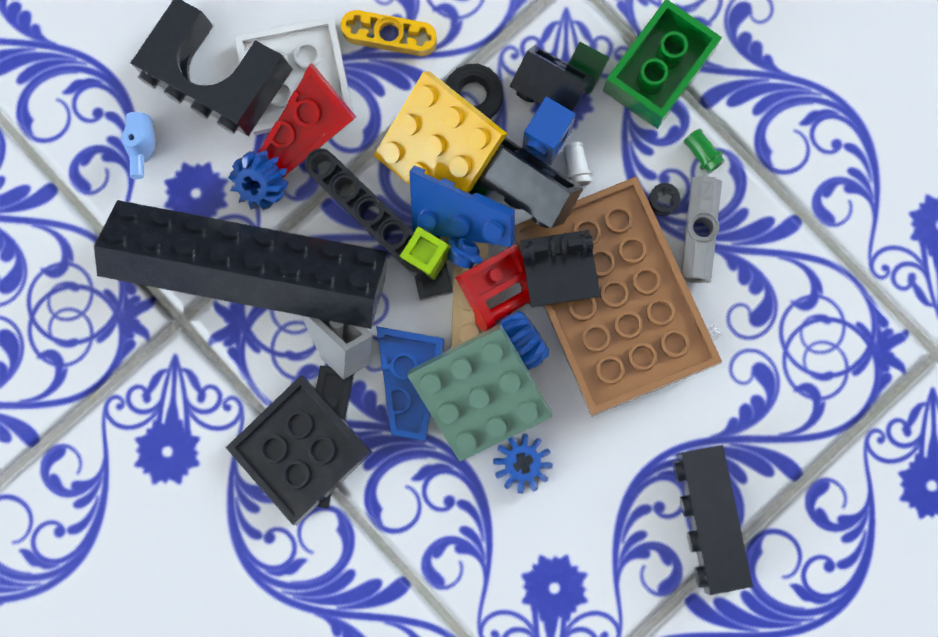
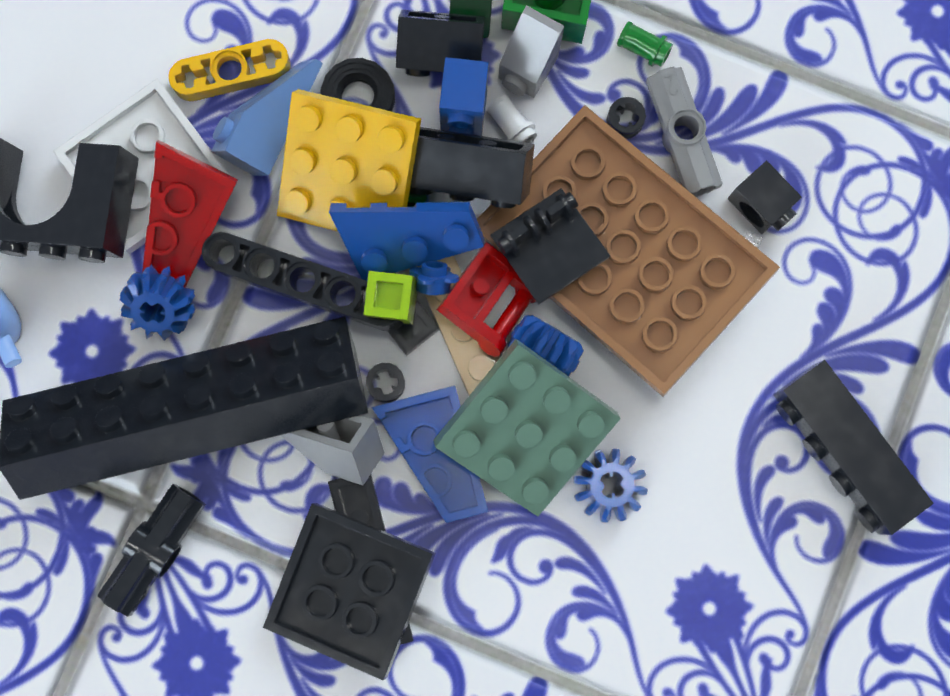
camera: 30 degrees left, 0 degrees up
none -> black piece [97,484,206,617]
none -> medium blue slope [211,59,323,176]
none -> black bush [366,363,405,403]
none -> light grey slope [498,5,564,98]
none -> black brick [727,160,802,235]

